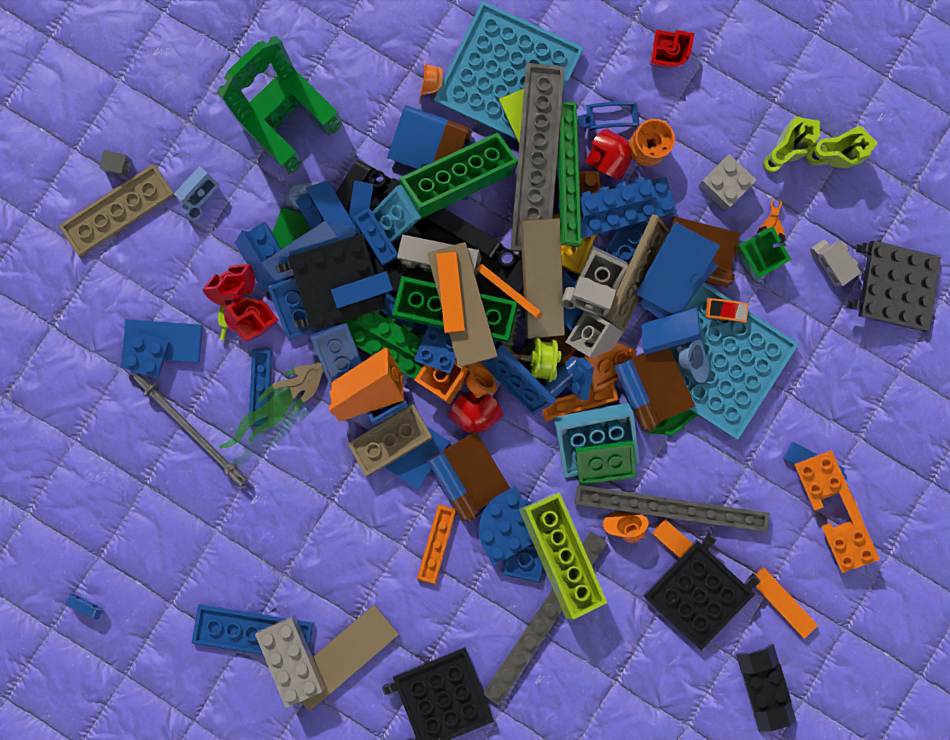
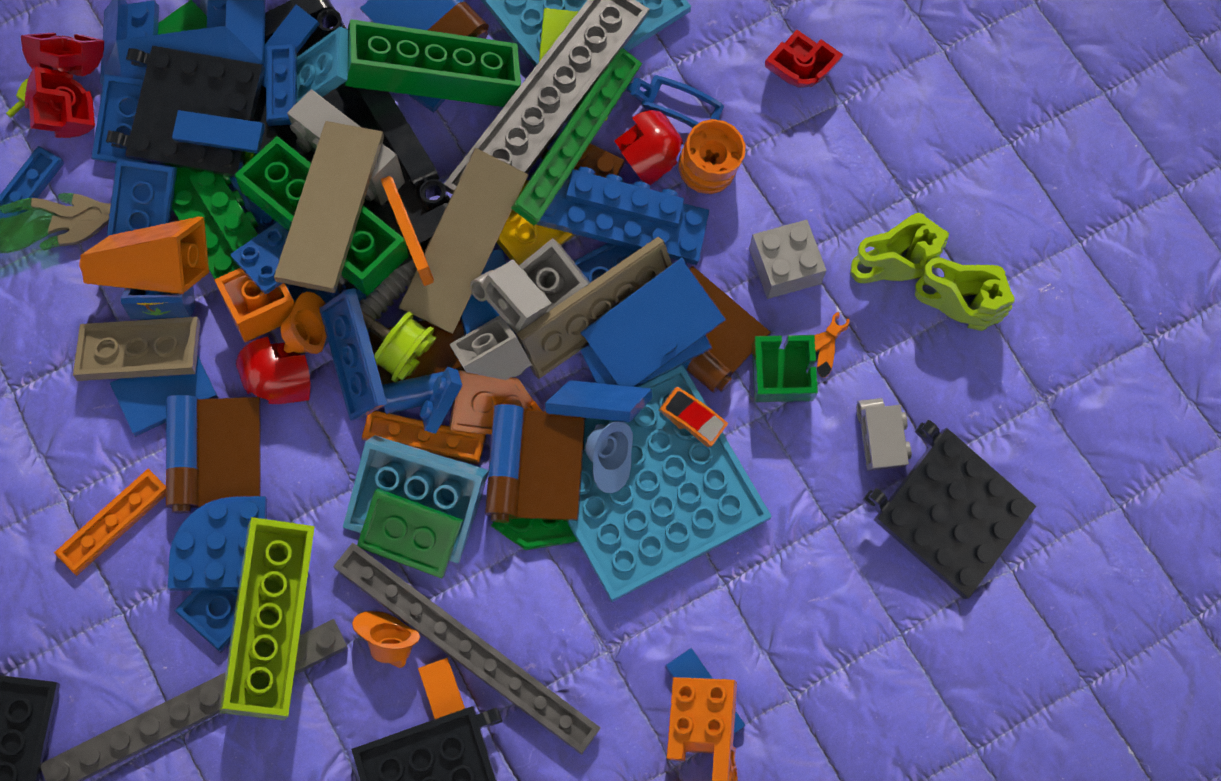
camera: 20 degrees right, 15 degrees down
orange tile [436,251,465,334] -> none

